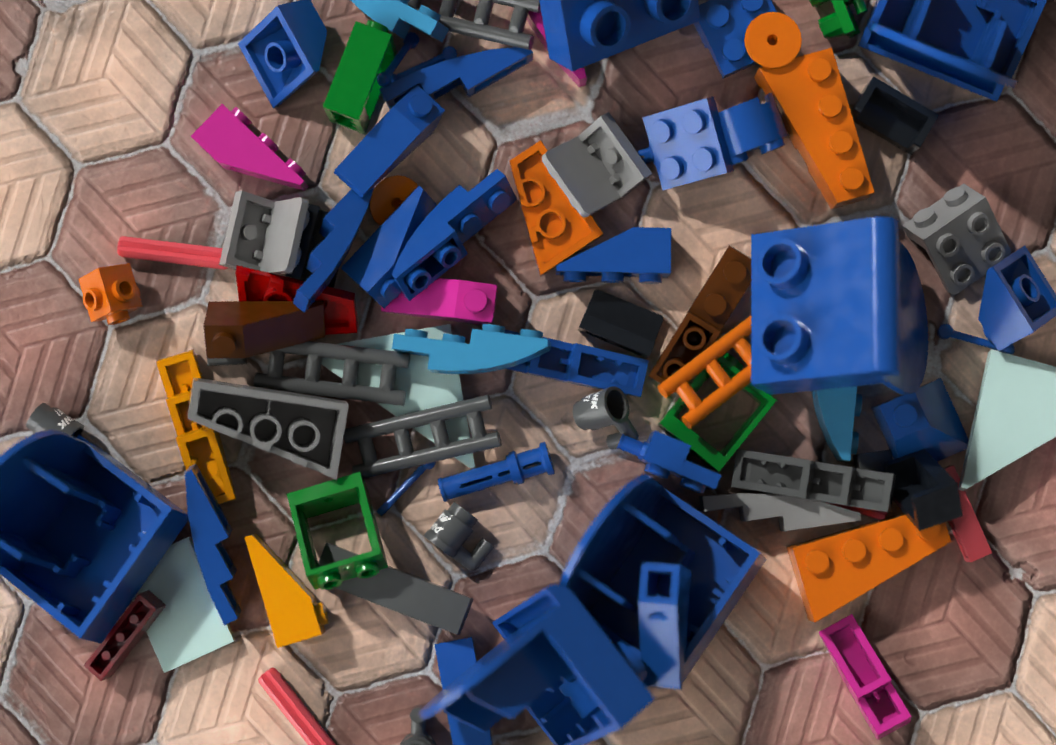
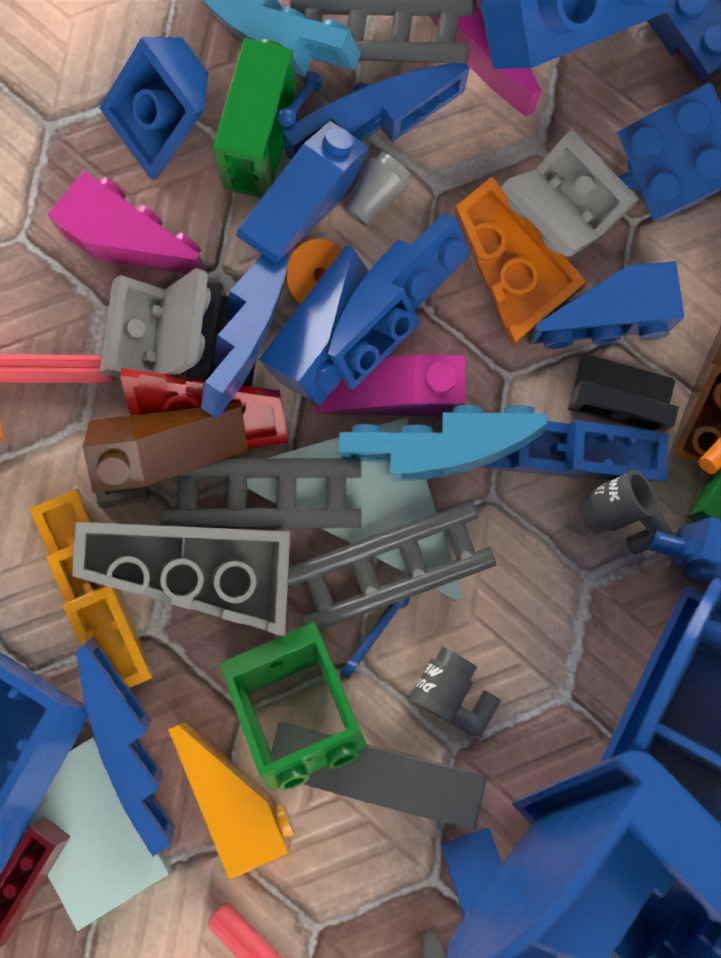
camera: 10 degrees left, 5 degrees down
blue pin [438,442,555,502] -> none
none -> light grey cone [345,152,411,227]

